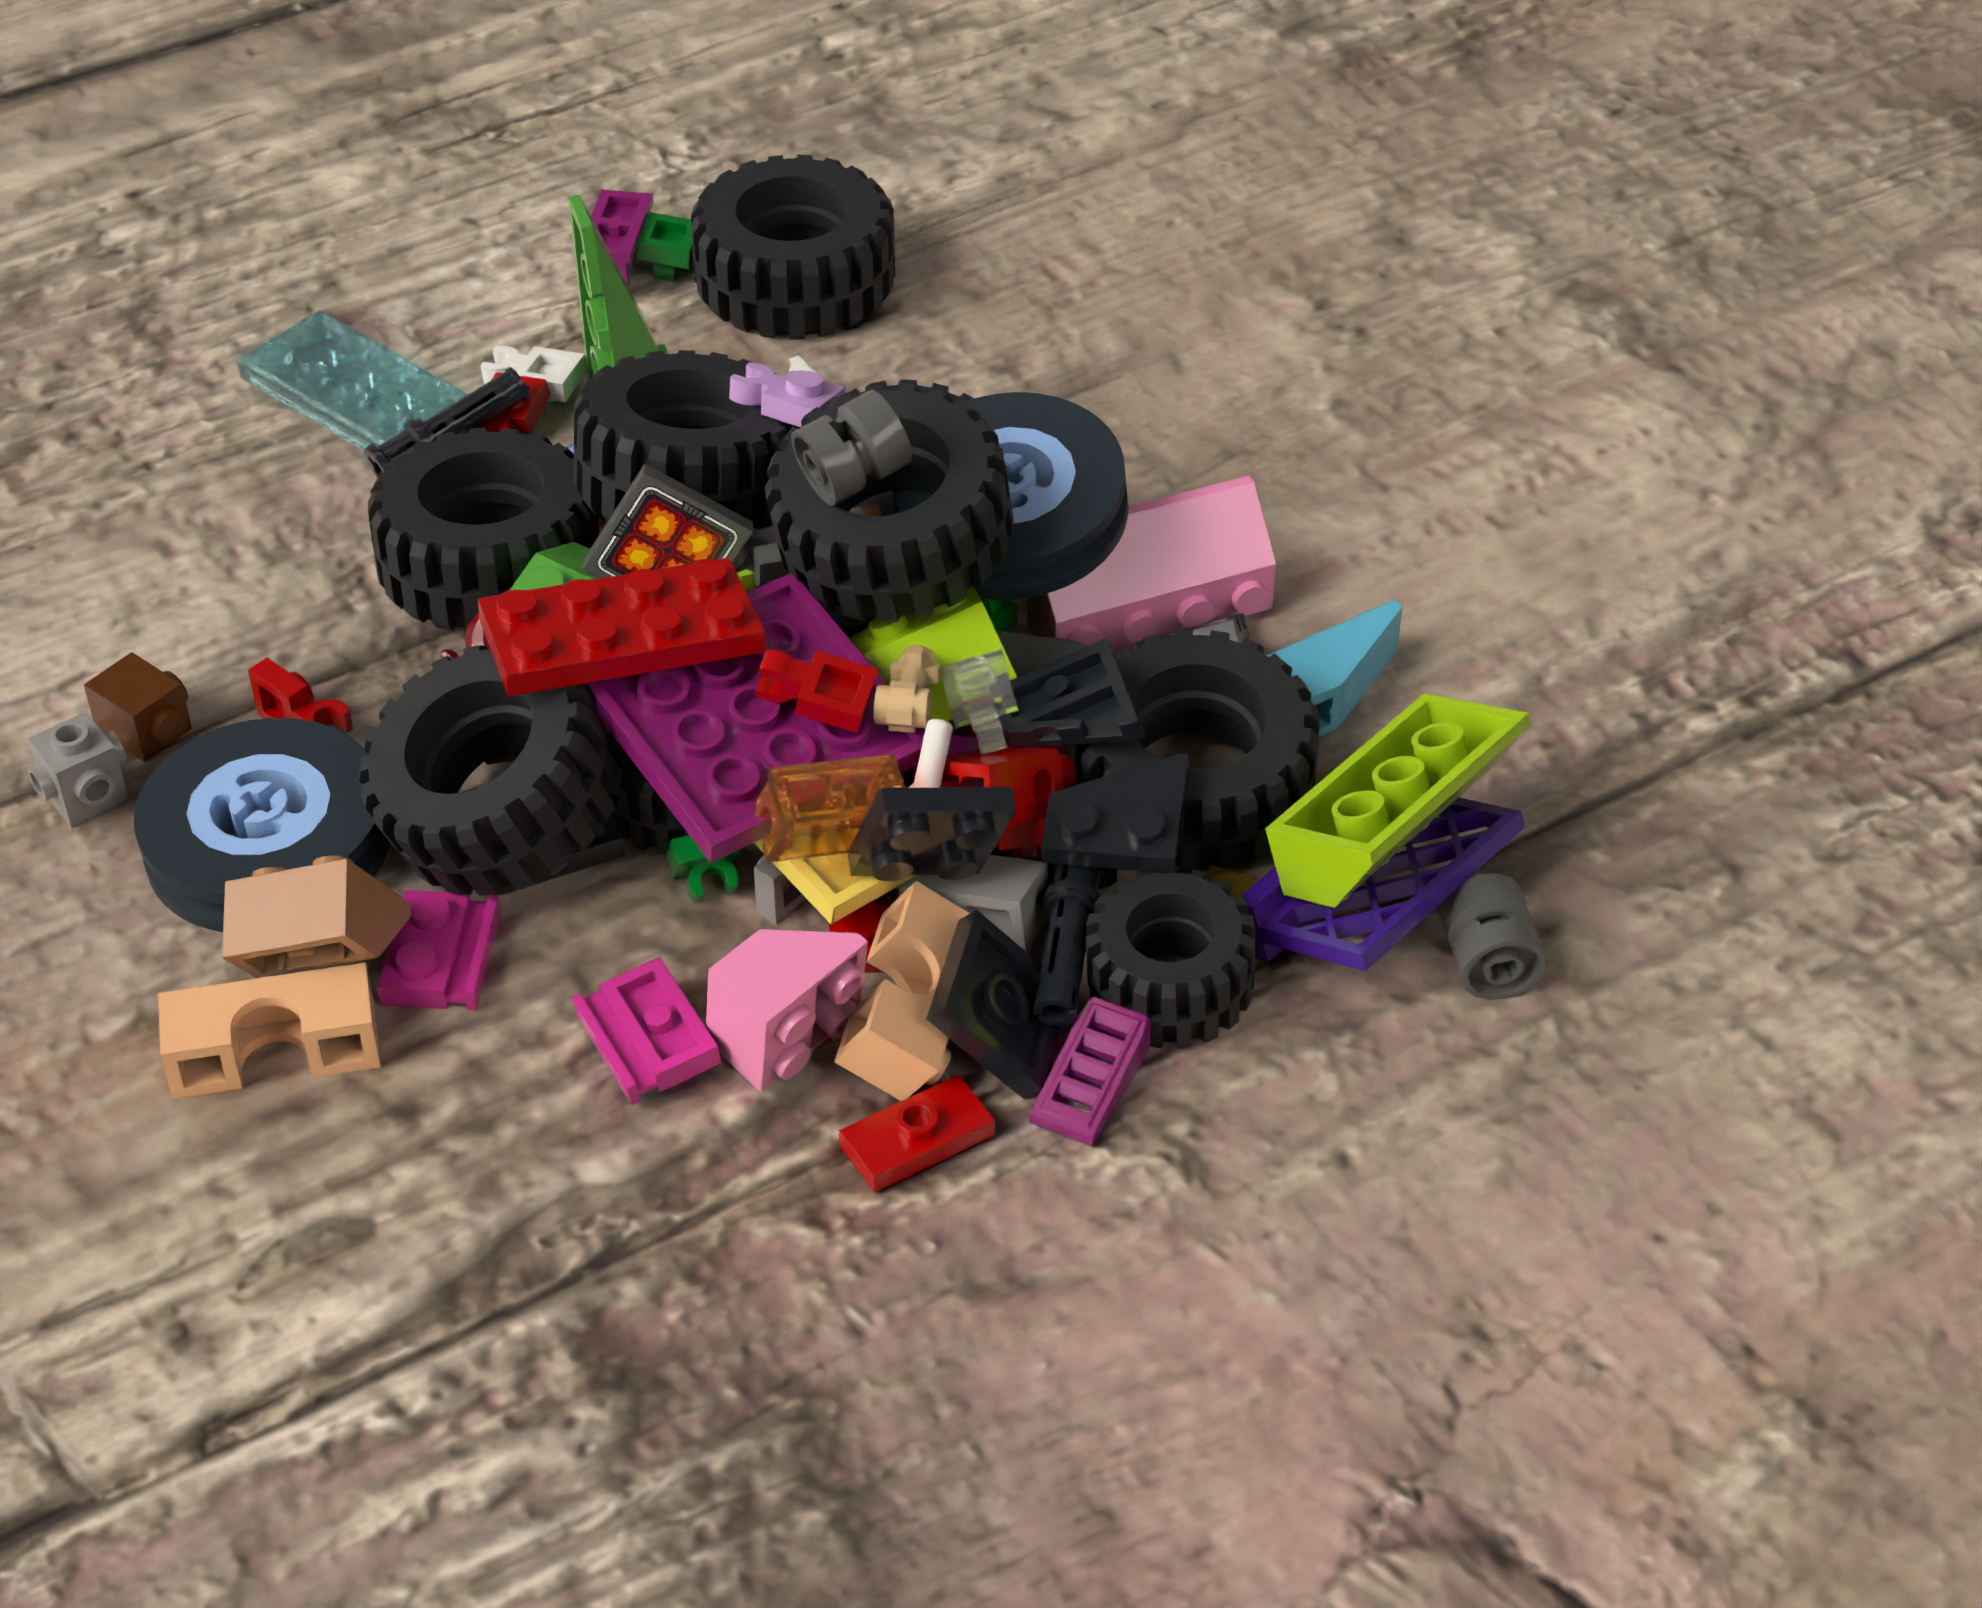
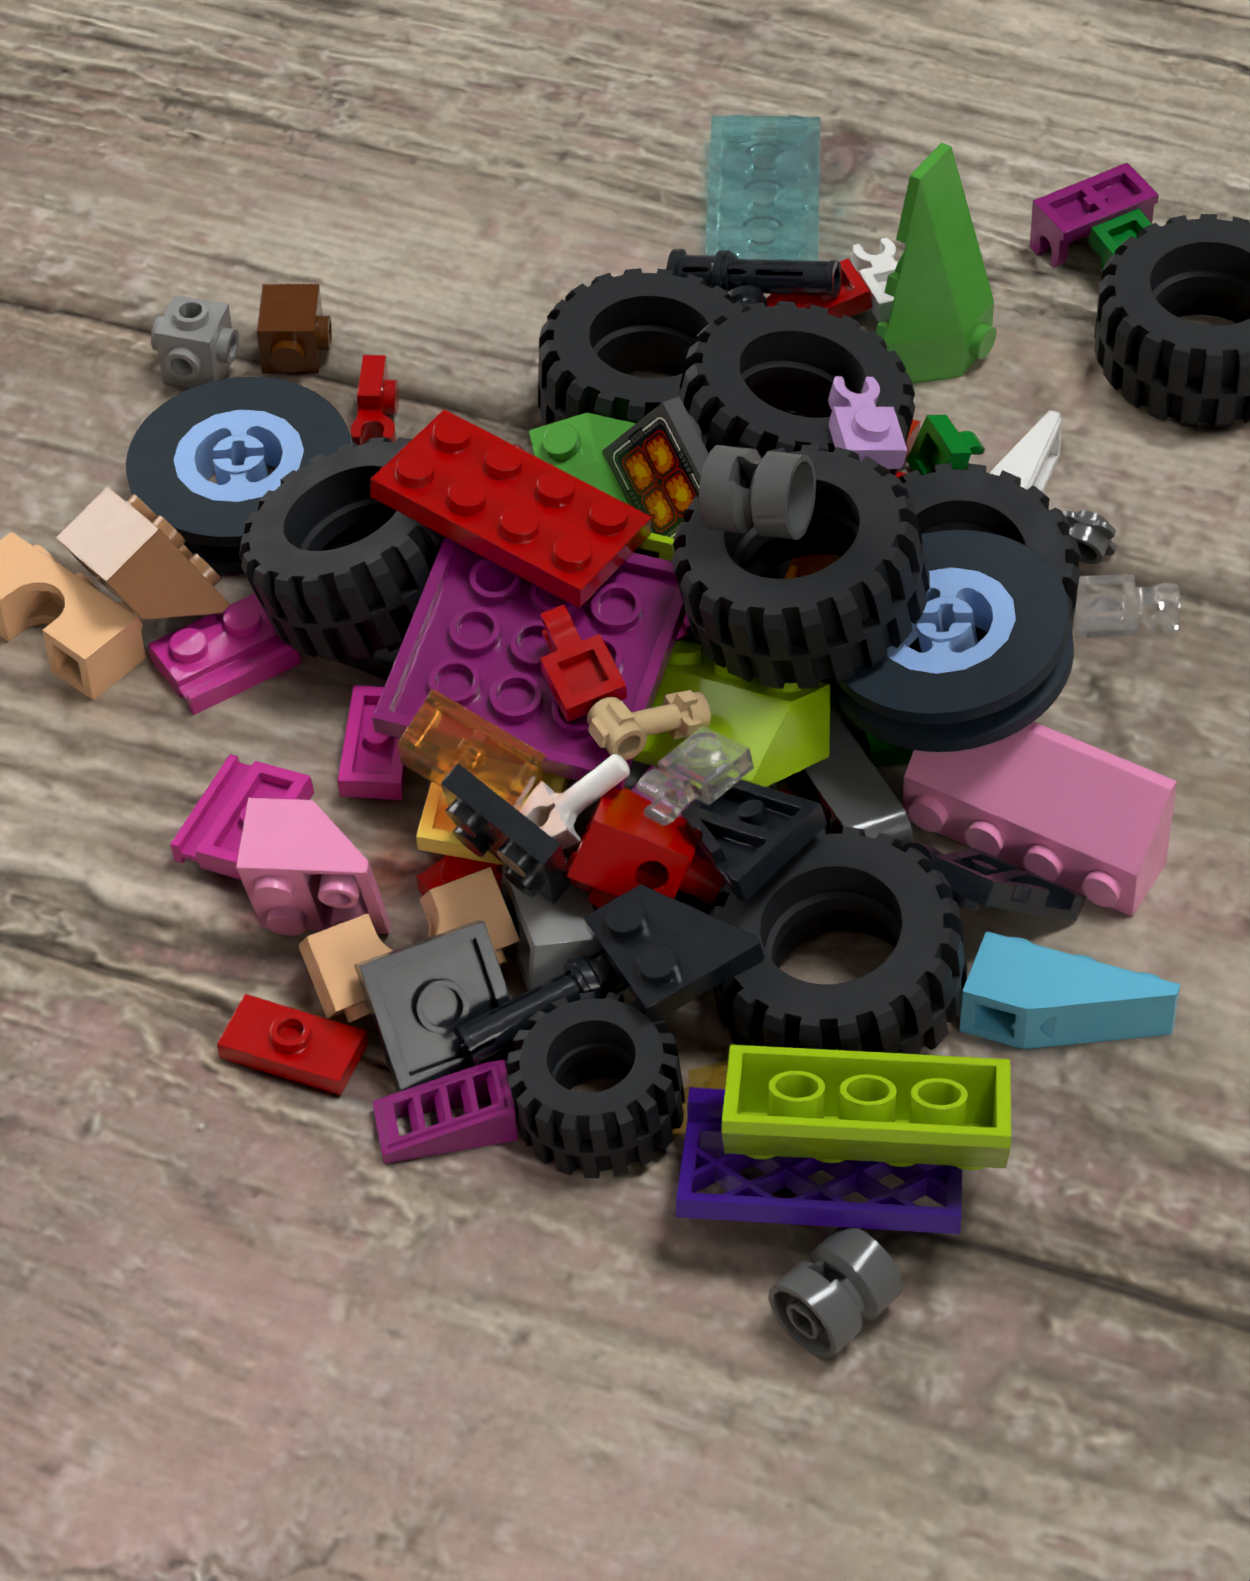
camera: 55 degrees right, 5 degrees up
none -> dark pink plate [338,685,411,800]

